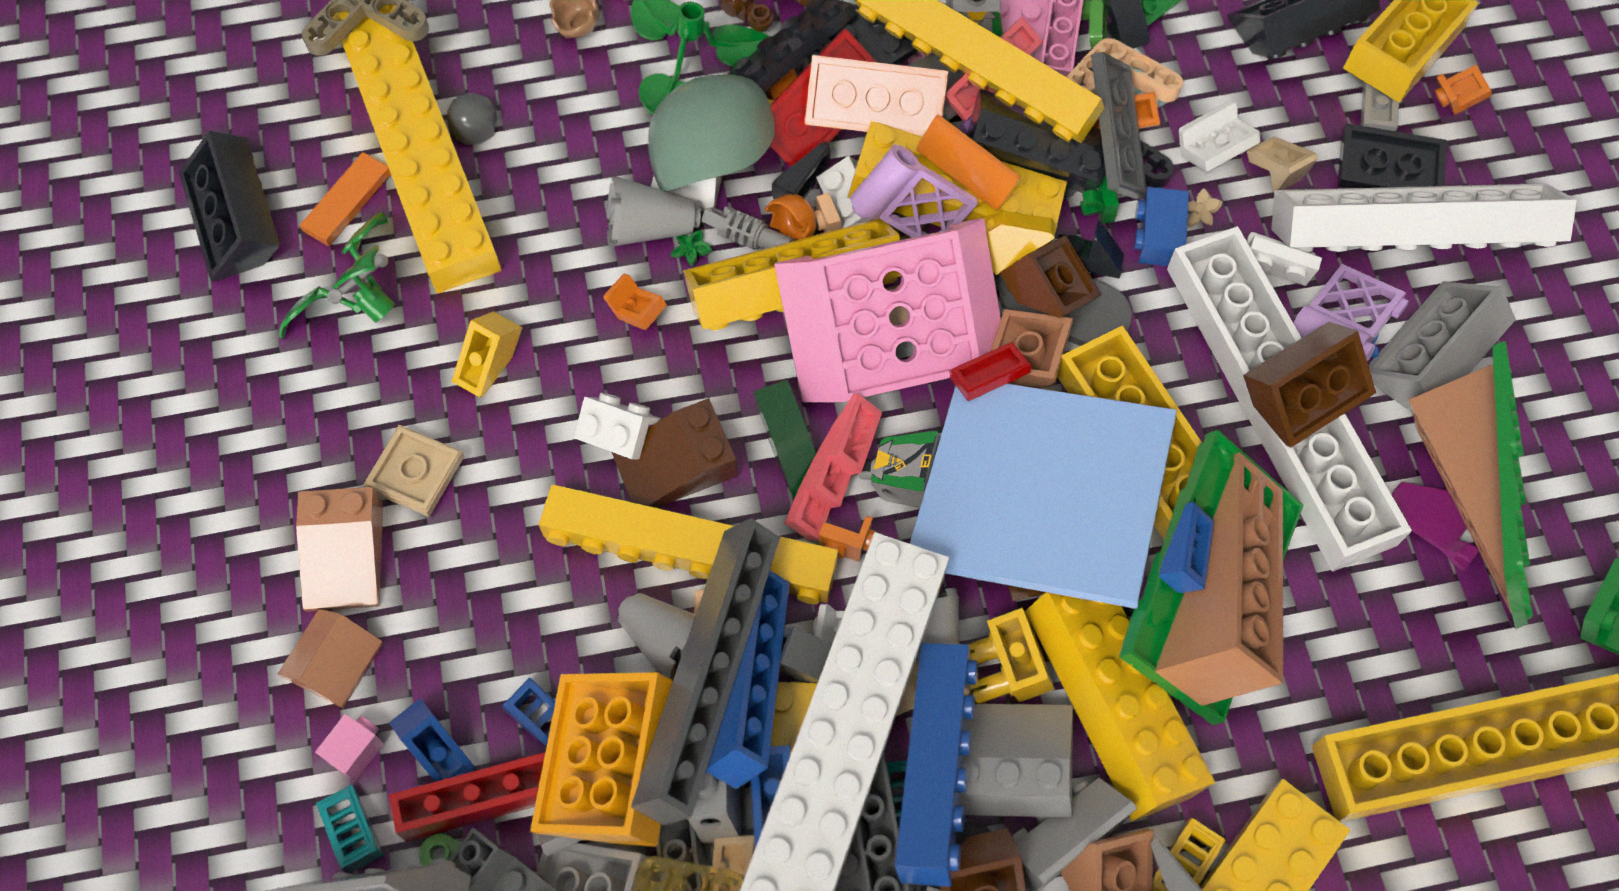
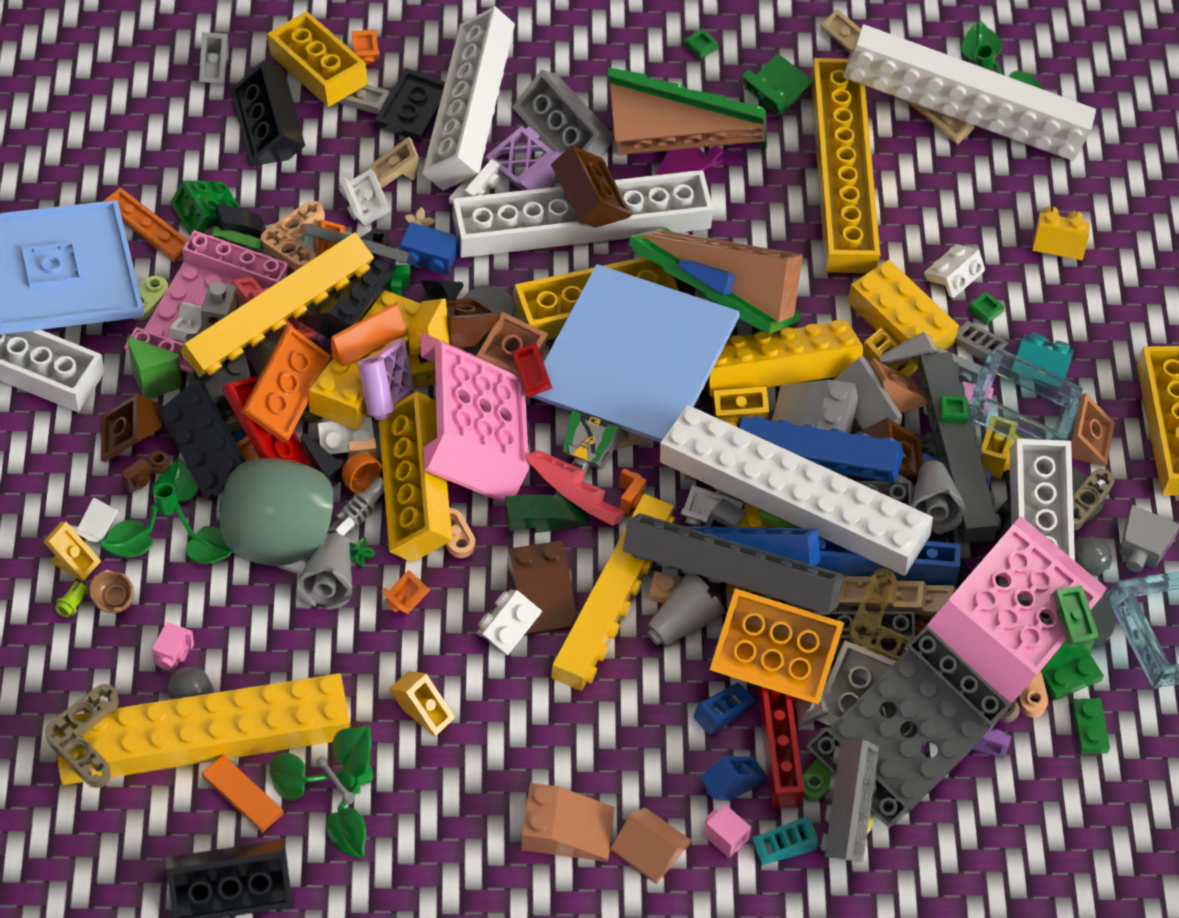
camera: 85 degrees left, 10 degrees down
tan plate [363,425,464,517] -> none
none -> bright pink brick [152,622,194,671]
none -> light nougat plate [445,508,475,558]

